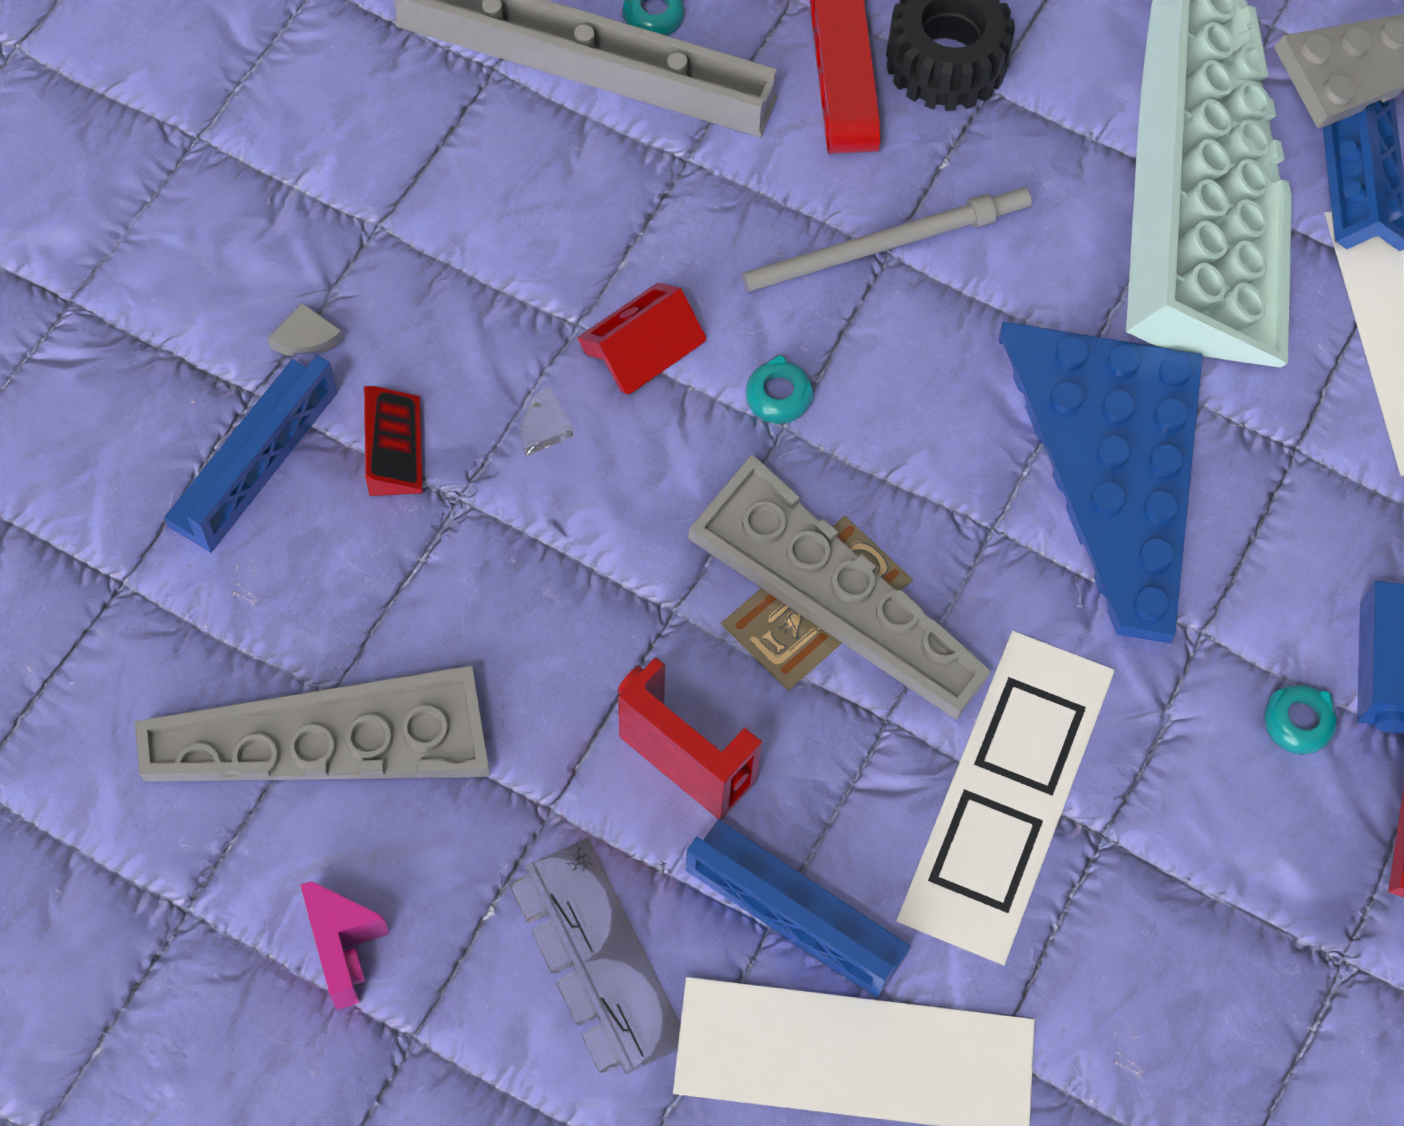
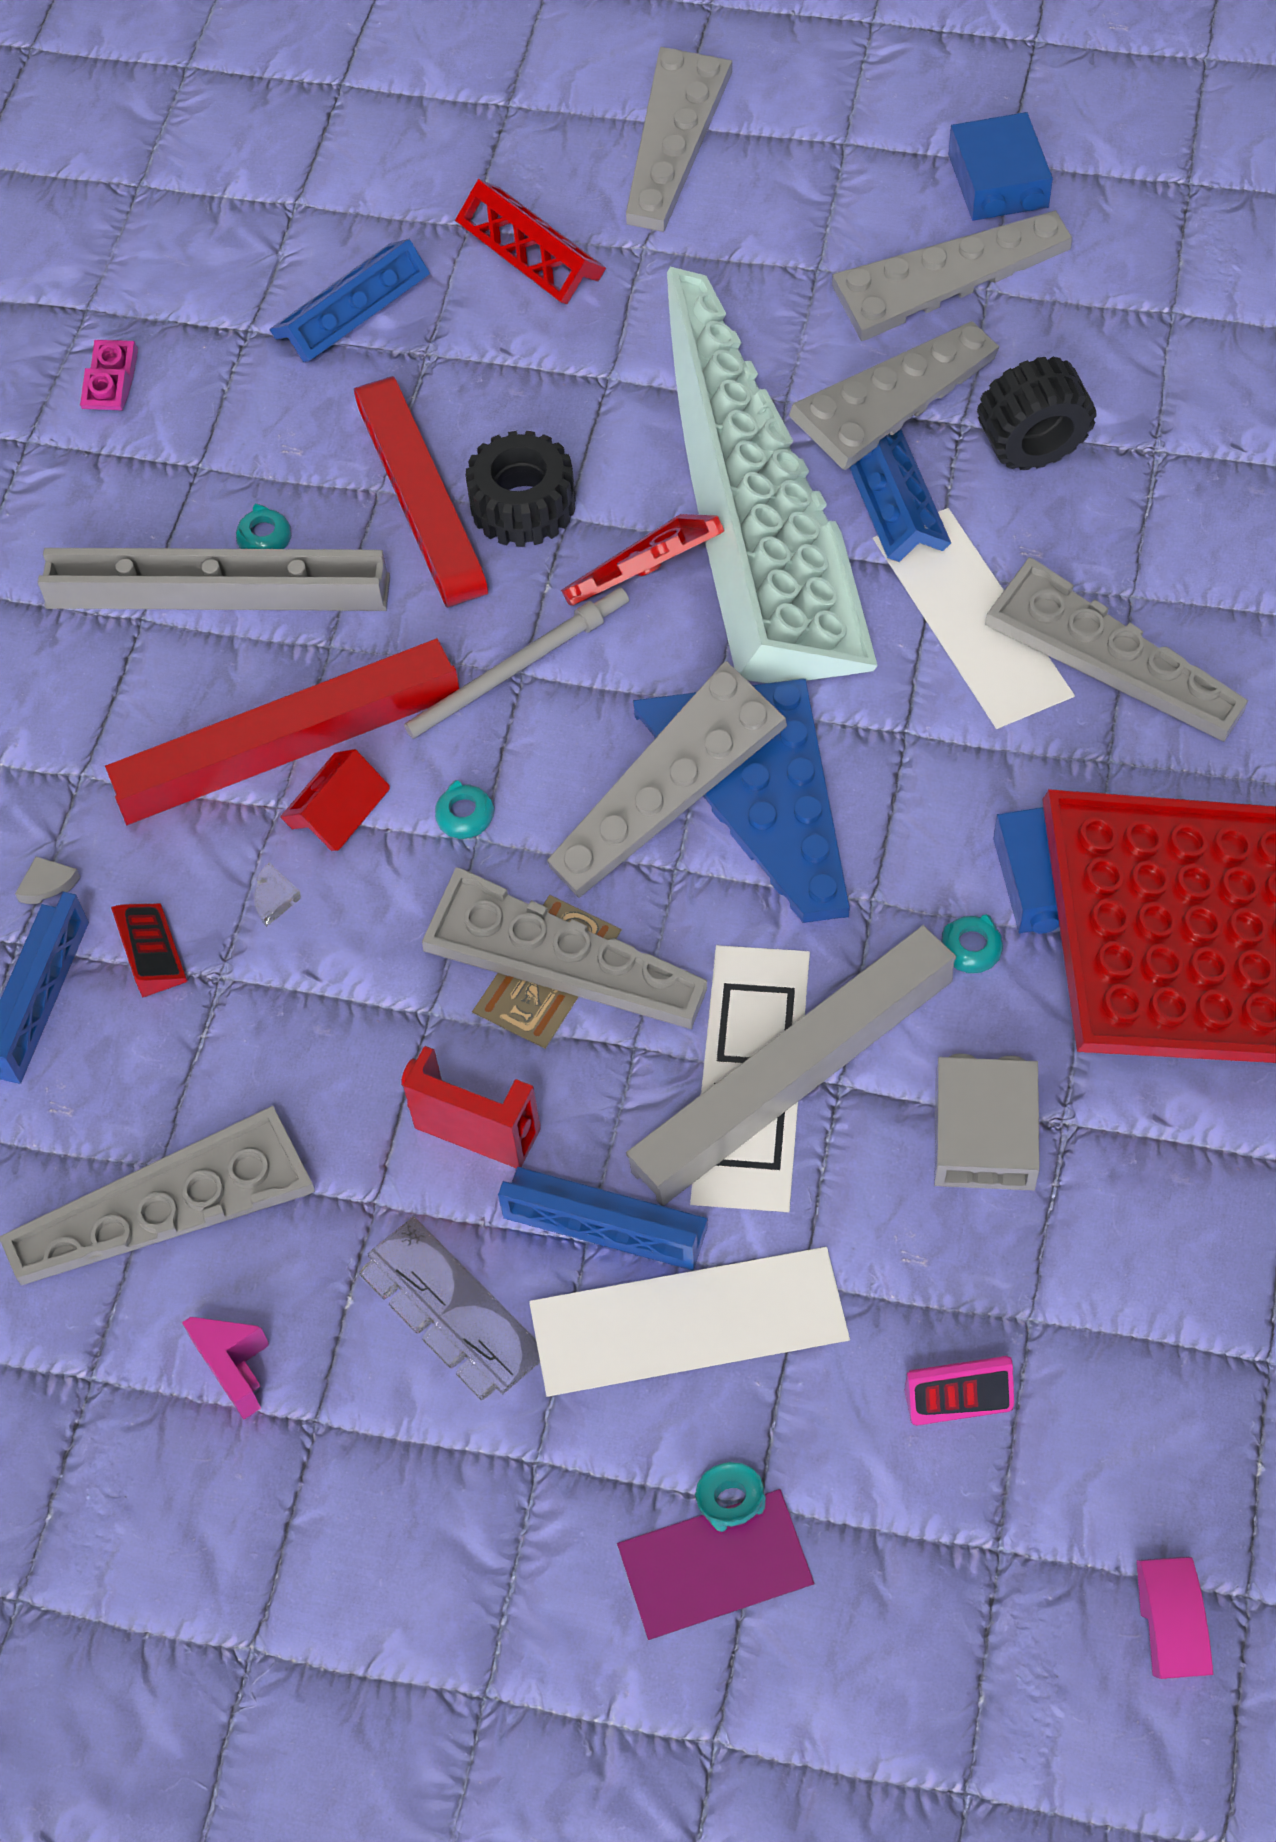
camera: 10 degrees left, 5 degrees down
none -> red tile [105,638,459,826]
none -> light grey wing [547,661,787,898]
none -> red wing [561,514,725,606]
none -> light grey tile [626,925,956,1206]
none -> light grey brick [934,1054,1039,1191]

